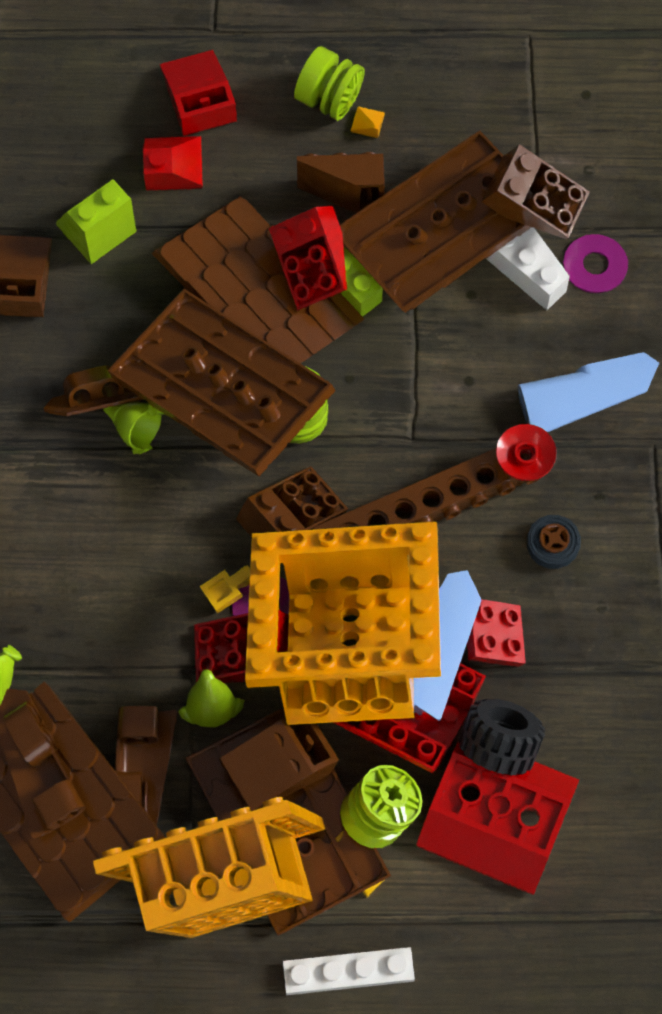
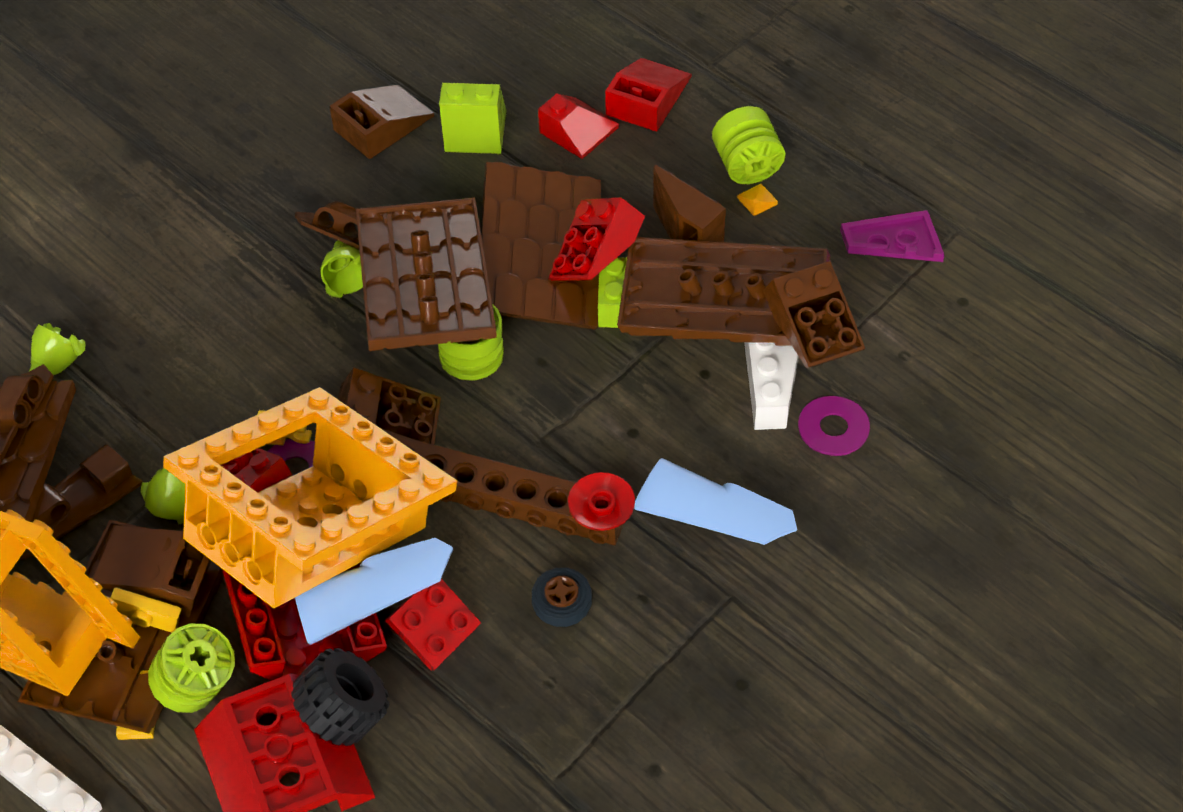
camera: 45 degrees right, 15 degrees down
none -> yellow plate [110,587,181,633]
none -> magenta wing [840,210,944,262]

